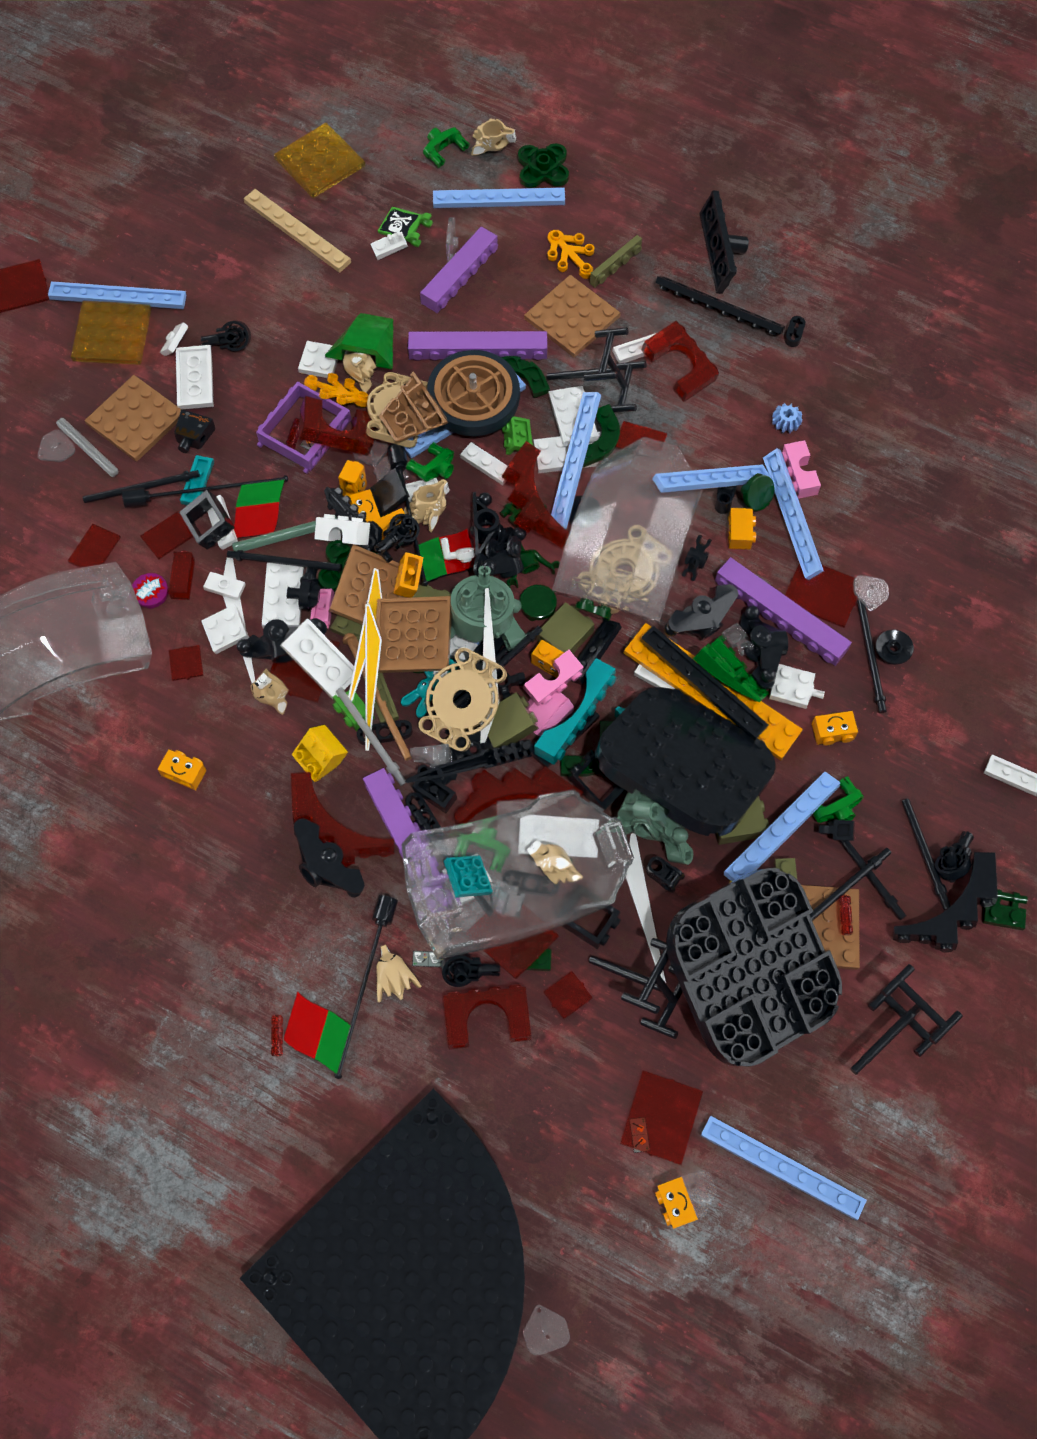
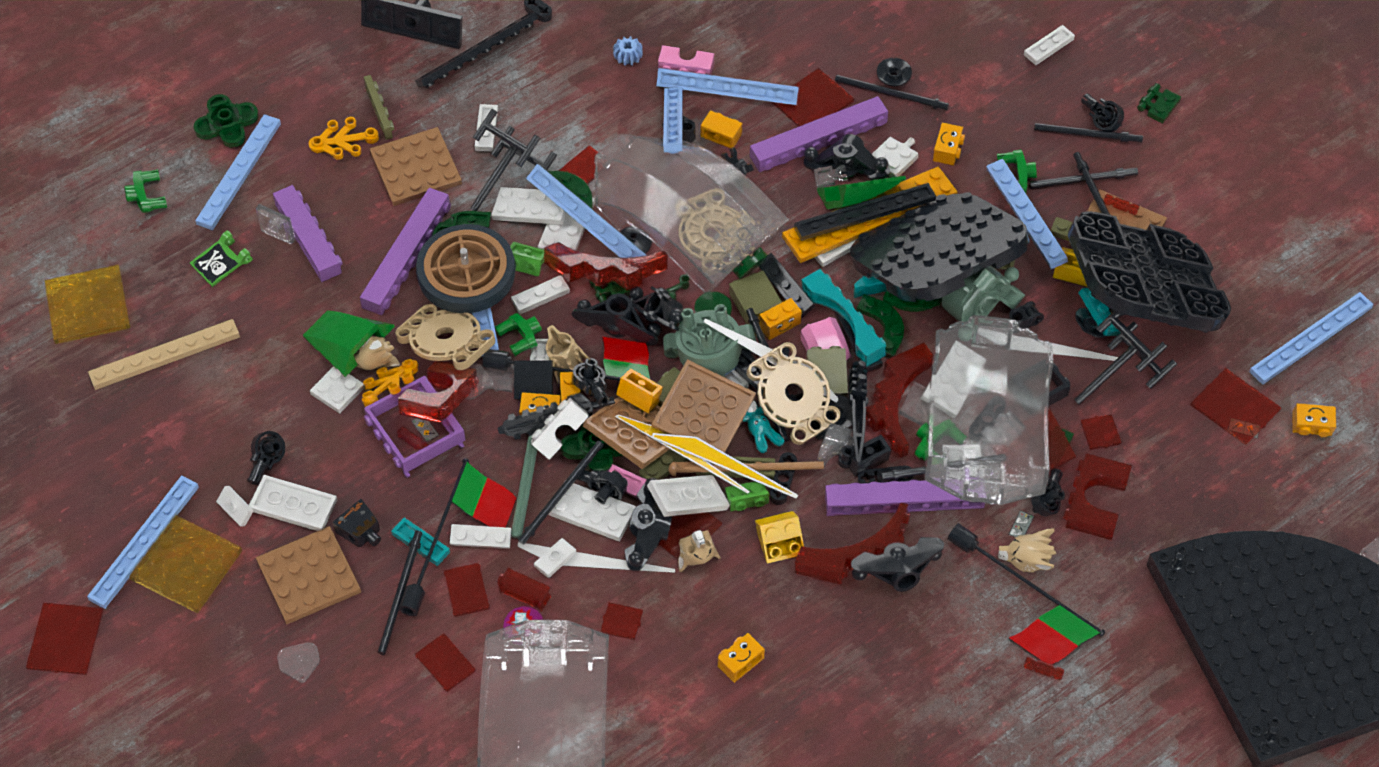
camera: 65 degrees left, 10 degrees down
light grey axle [56,418,119,477] -> none
black window [179,490,235,550] -> none
white plate [202,604,249,654] -> none
light grey bar [336,687,406,786] -> none
light orange brick [338,460,367,497] -> none
white plate [371,230,408,260] -> none
medium nougat wedge [379,371,448,443] -> none
white plate [440,538,475,563] -> none
teal tile [444,855,493,898] -> none
tan piece [471,119,517,156] -> none
bright pink arch [523,650,584,706] -> none
tan piece [527,840,583,885] -> none
black window [567,750,625,811] -> none
clear red arch [641,320,719,402] -> none
black piece [664,584,738,640] -> none
dark green tile [741,473,775,511] -> none
black plate [819,820,855,841] -> none
black piece [850,964,963,1075] -> none
clear piece [853,575,889,611] -> none
black arch [893,852,998,952] -> none

